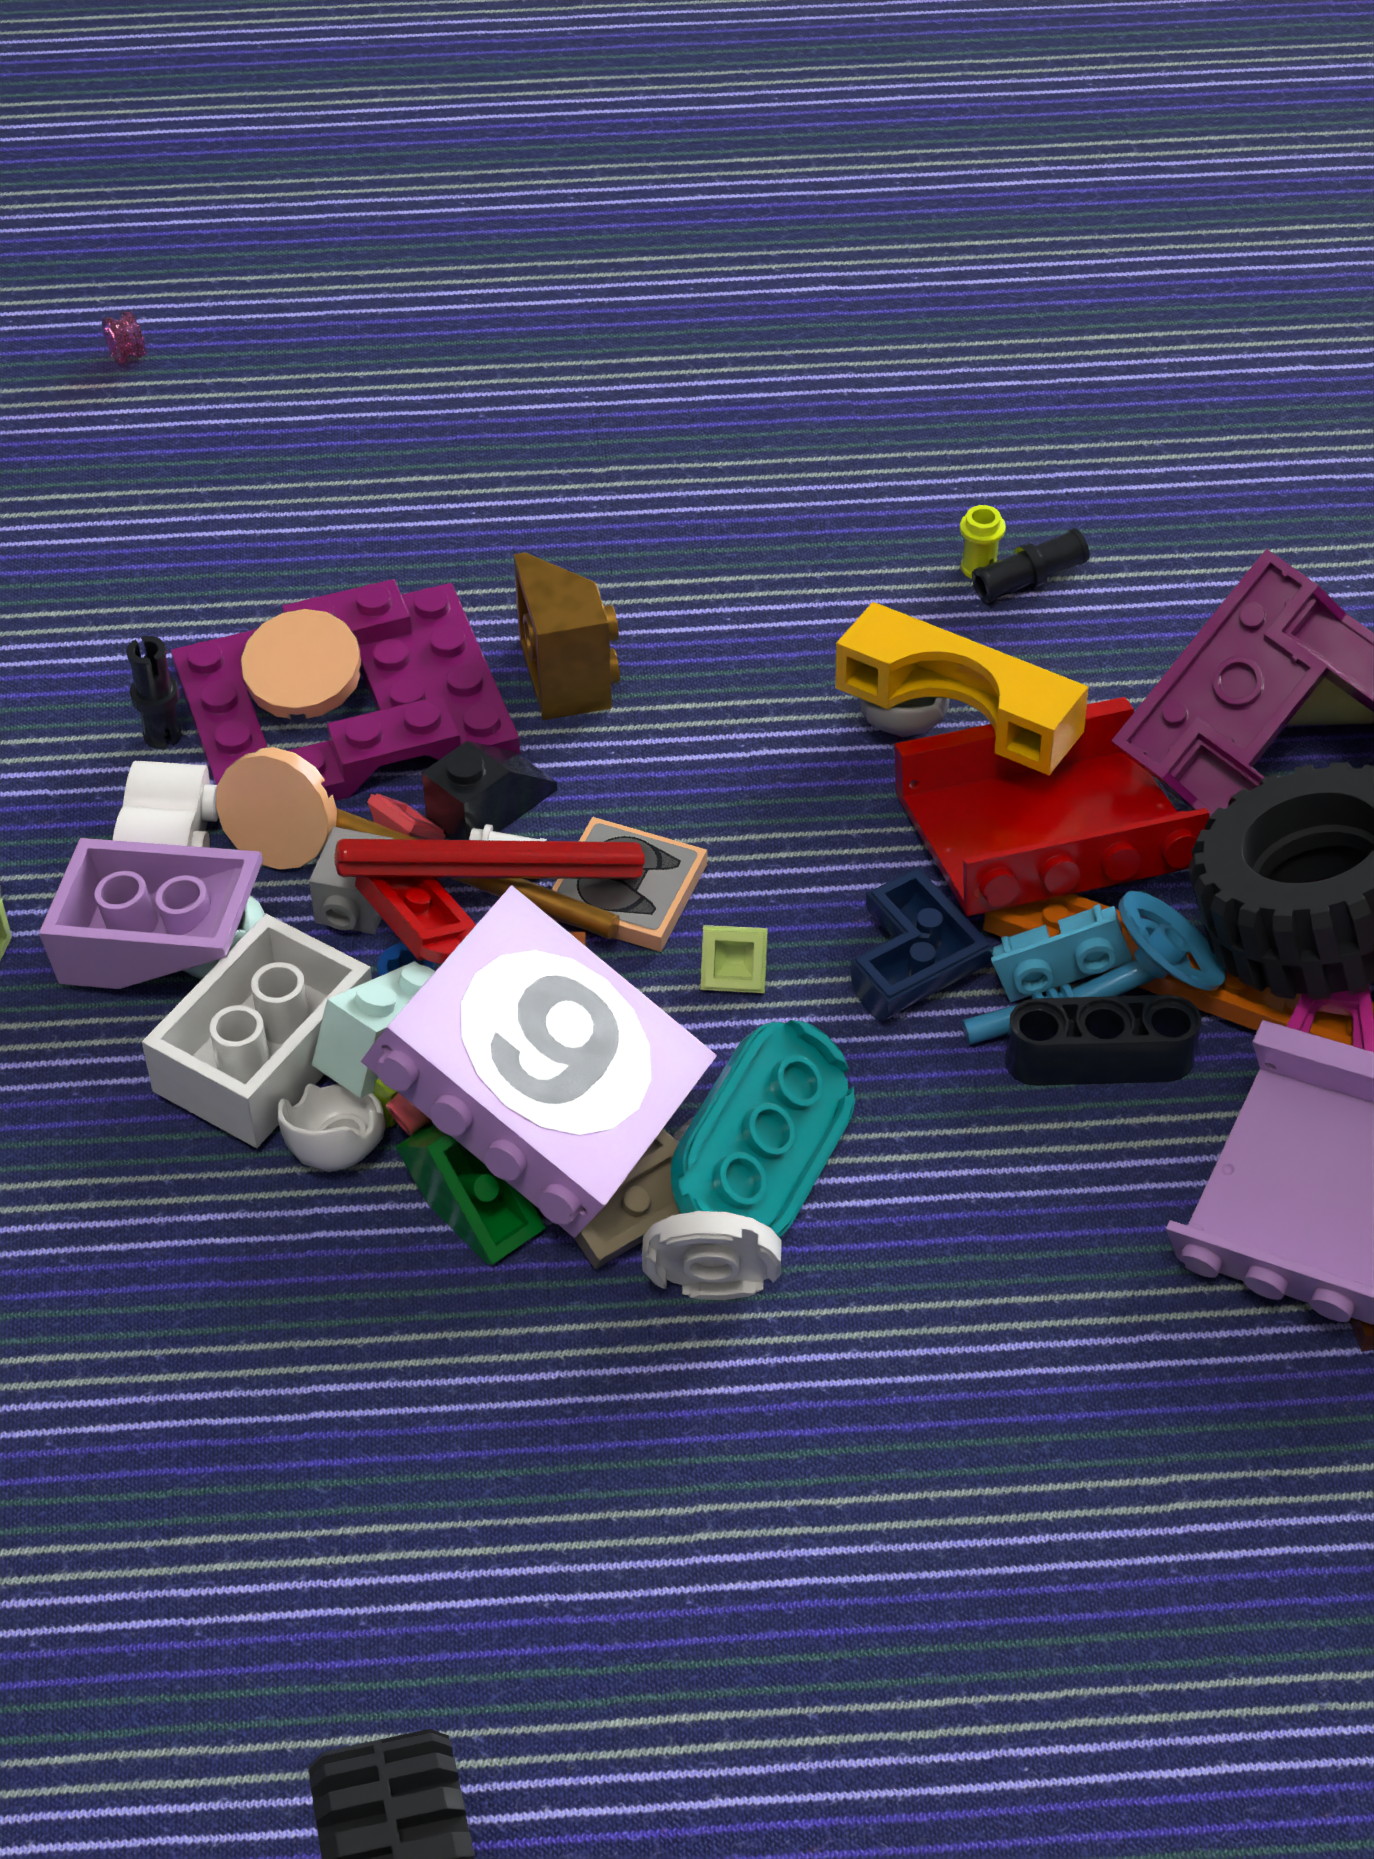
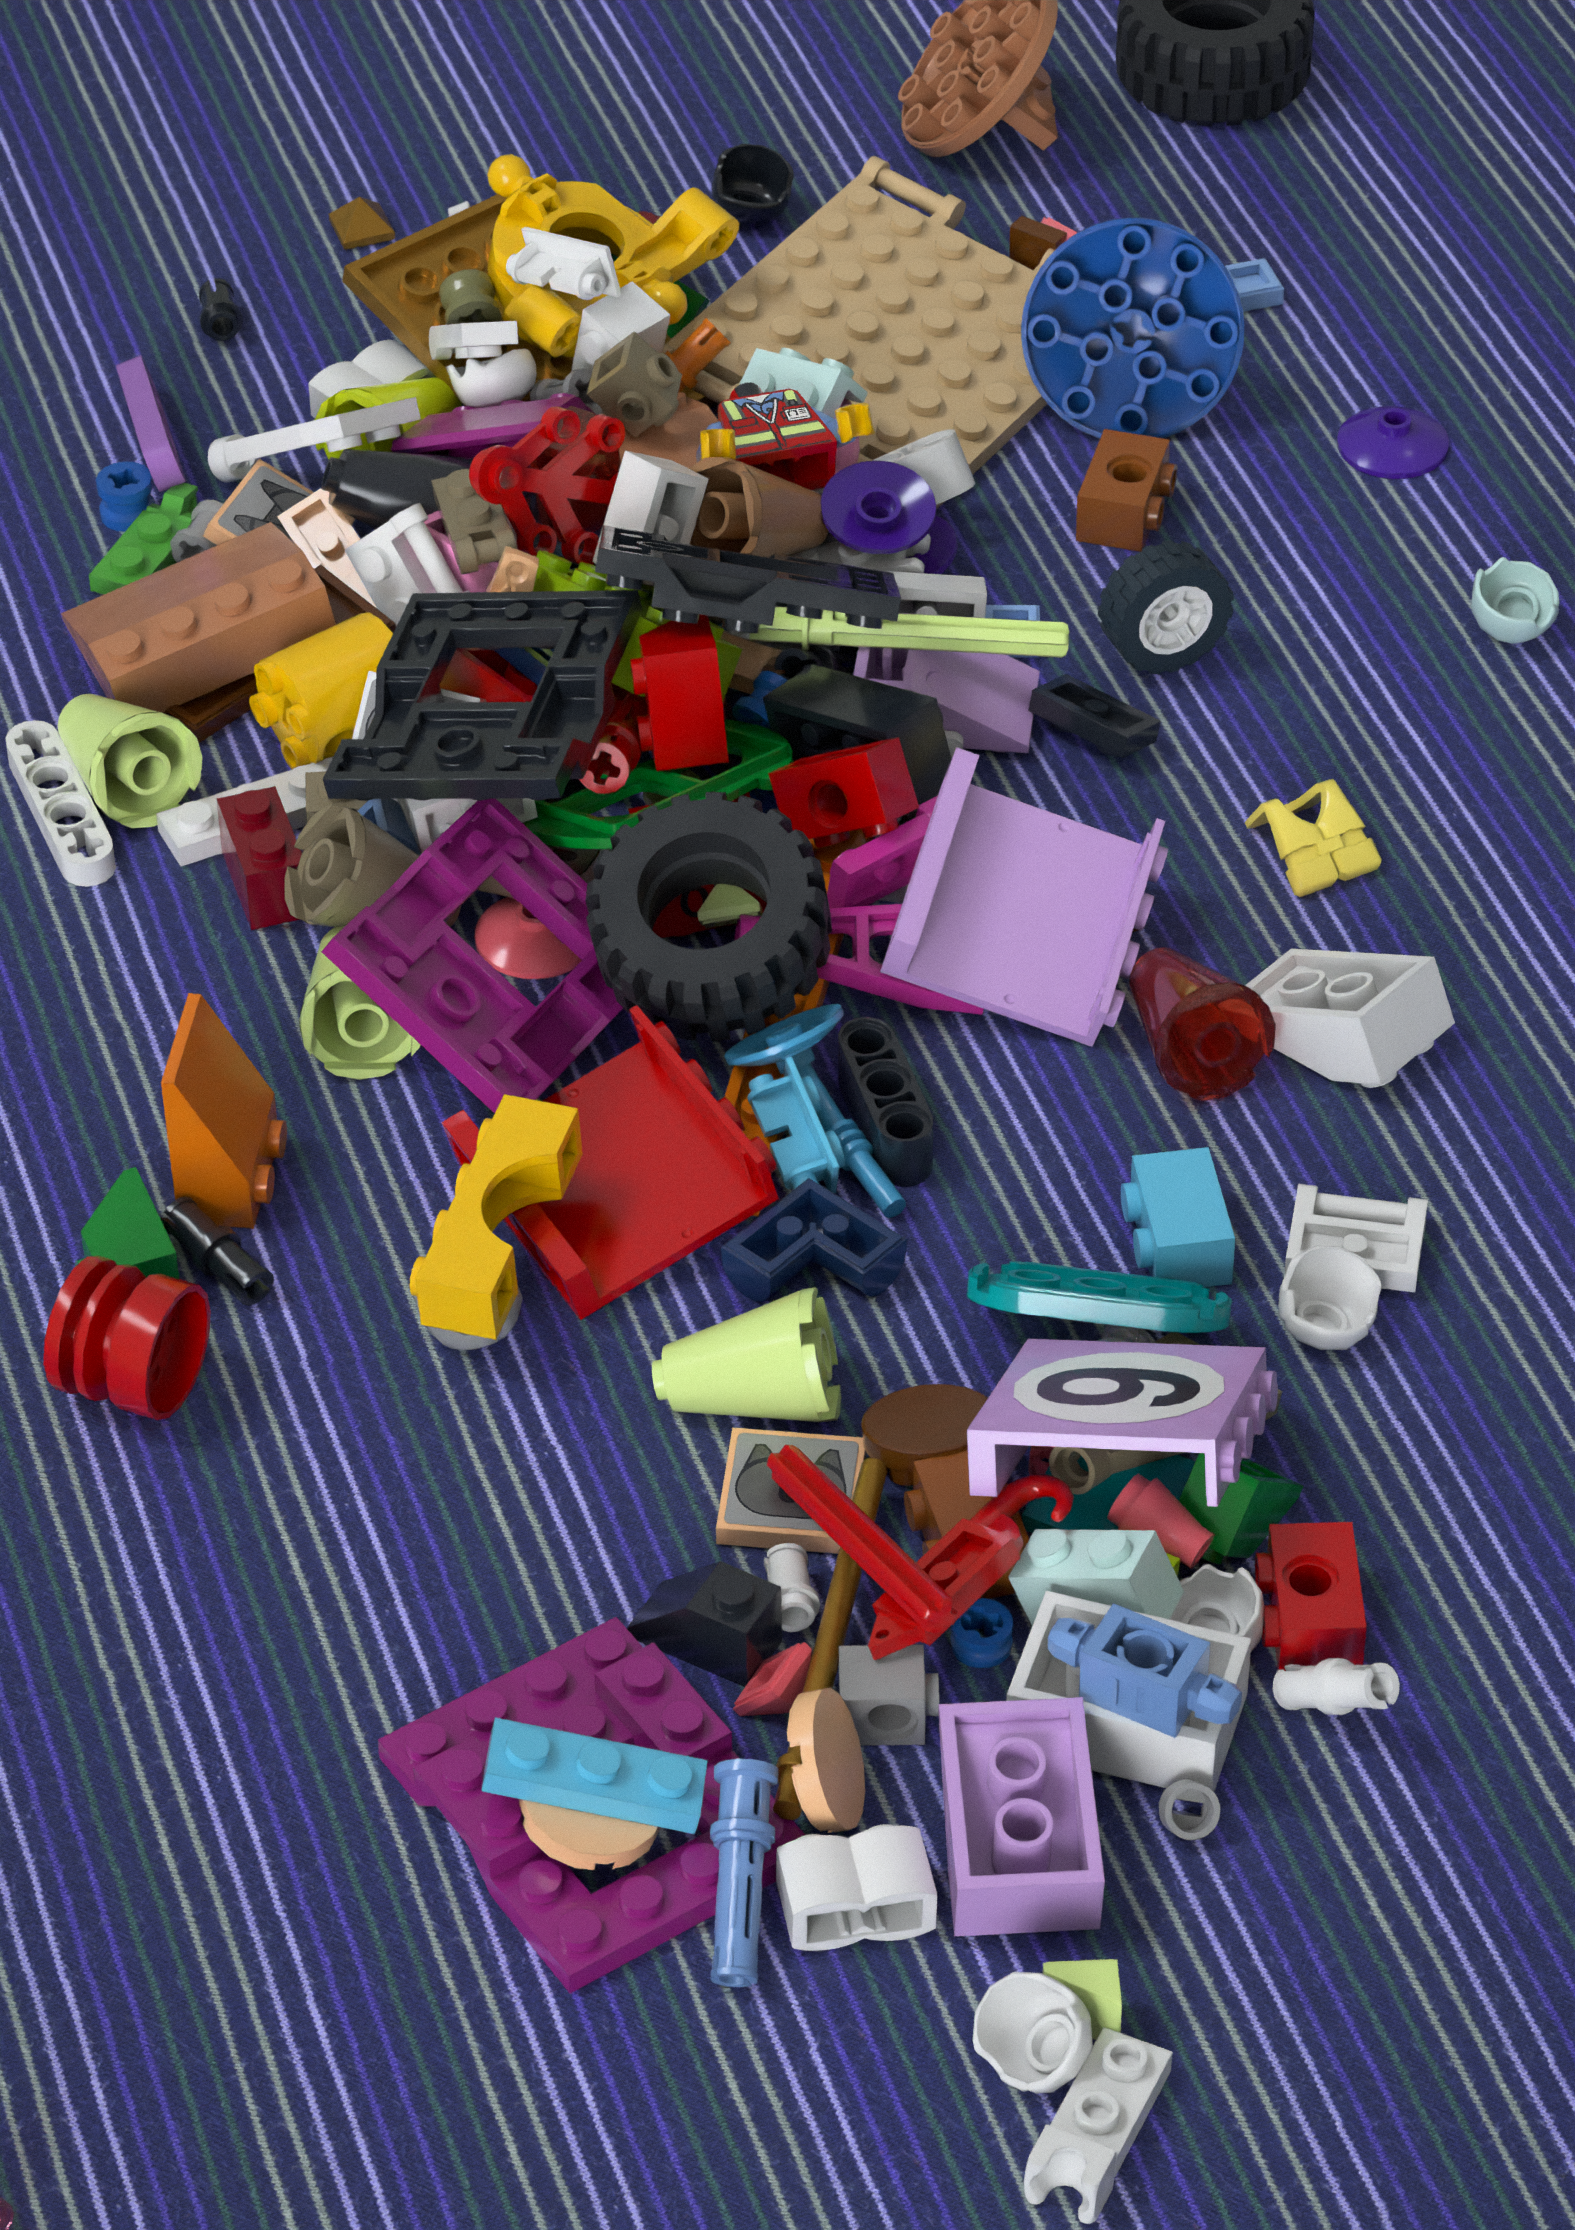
camera: 105 degrees left, 5 degrees down
black pin [126,636,182,749] -> none
pearl gold slope [513,552,620,721] -> none
white tile [642,1211,781,1300] -> none
yellowish green slope [700,925,768,993] -> none
neon yellow pin [960,505,1006,579] -> none
none -> red wheel [43,1256,211,1420]
none -> green slope [75,1167,179,1279]
none -> orange slope [161,993,287,1229]
none -> medium azure plate [481,1717,707,1834]
none -> yellowish green cone [652,1287,841,1422]
none -> medium blue pin [710,1759,779,1987]
none -> reddish brown tile [861,1384,988,1486]
none -> medium blue piece [1048,1603,1242,1738]
none -> medium azure brick [1121,1147,1235,1288]
none -> clear red cone [1129,947,1276,1101]
none -> light grey hinge [1159,1779,1220,1840]
none -> white slope [1217,949,1455,1088]
none -> red brick [1255,1522,1367,1671]
none -> white pin [1273,1658,1400,1715]
none -> white hair [1278,1245,1382,1350]
none -> white plate [1284,1184,1428,1292]

